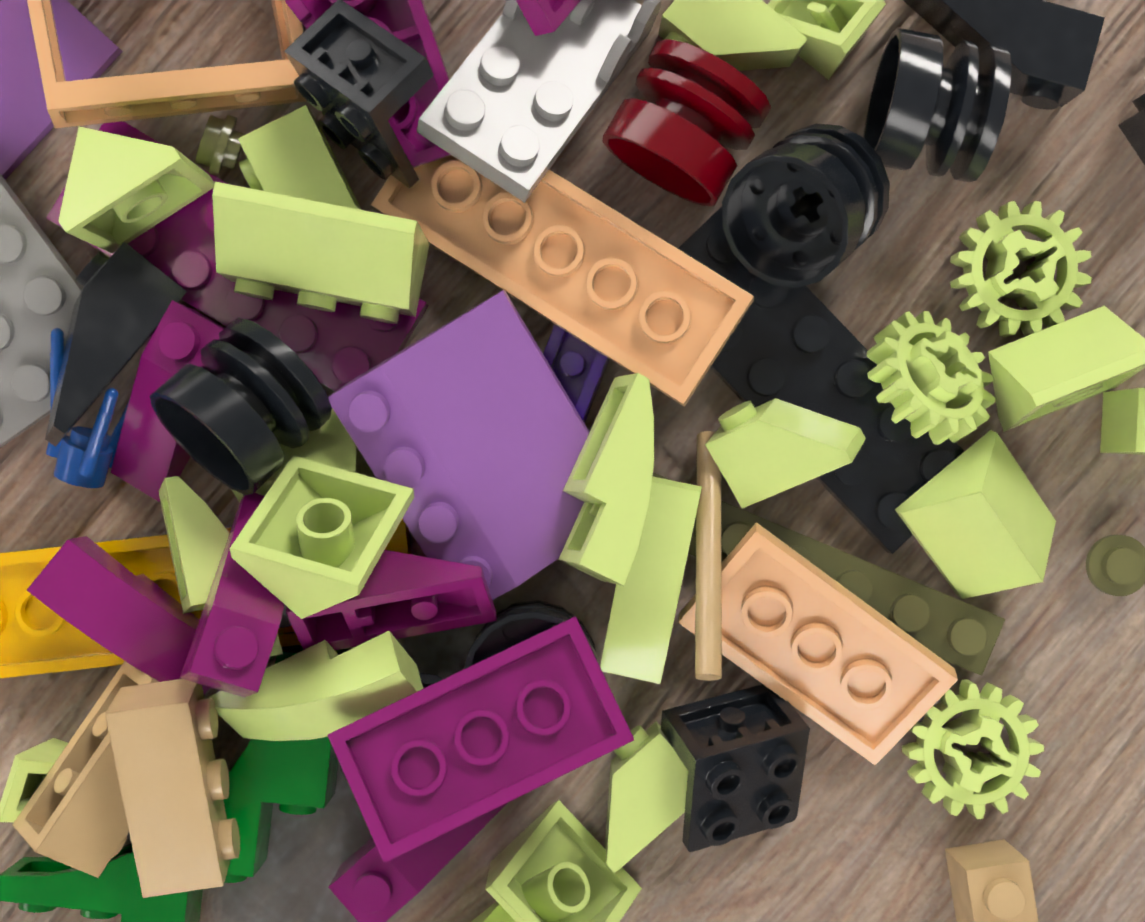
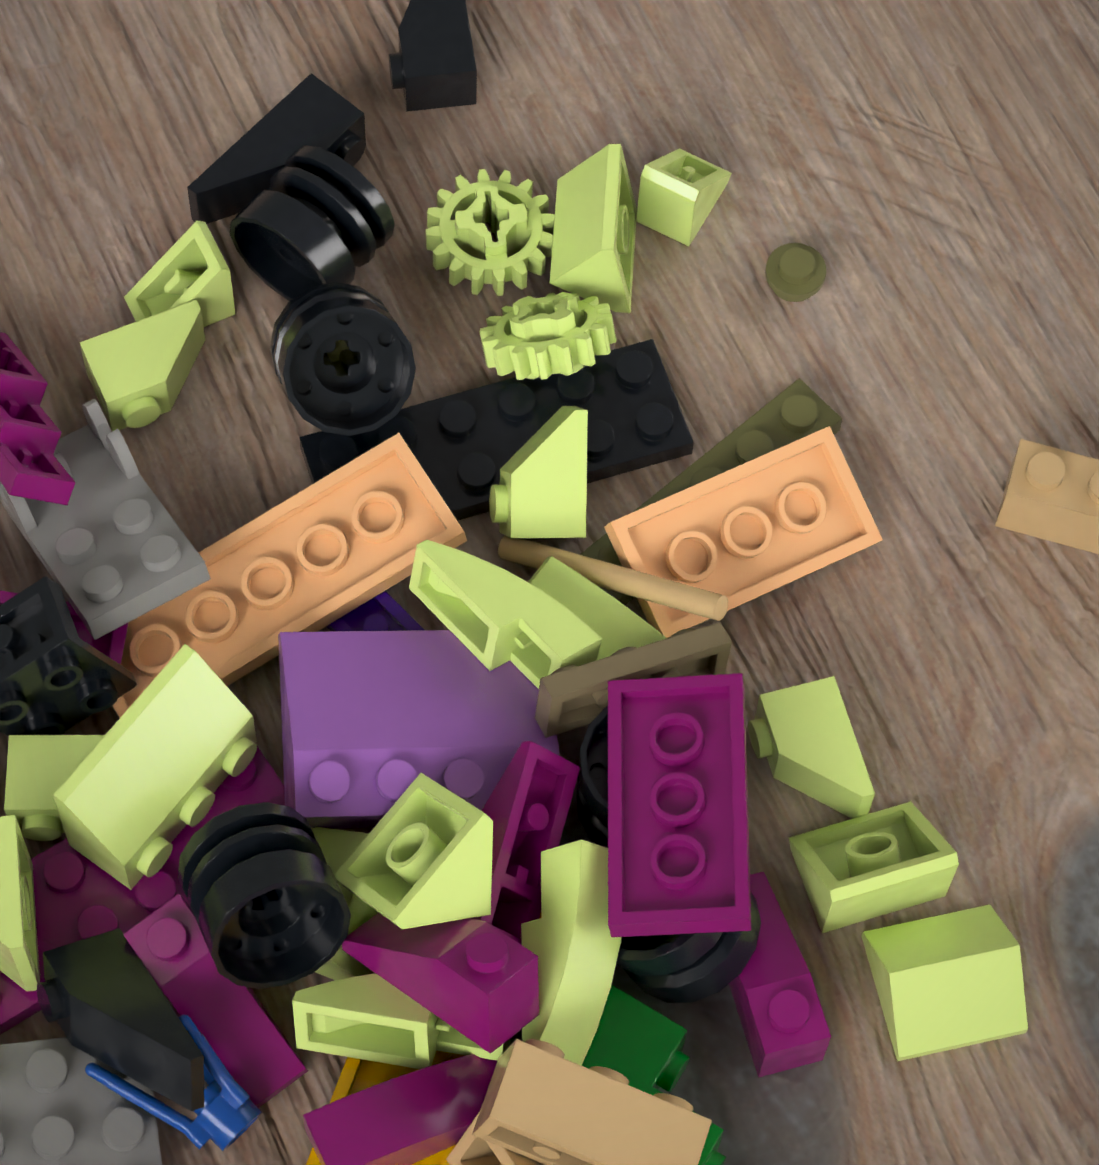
camera: 70 degrees left, 25 degrees down
dark red wheel [602,39,771,207] -> none
black bracket [661,684,810,852] -> none
yellowish green slope [895,430,1056,599] -> none
yellowish green gear [902,679,1044,819] -> none
none -> dark tan plate [535,622,732,738]

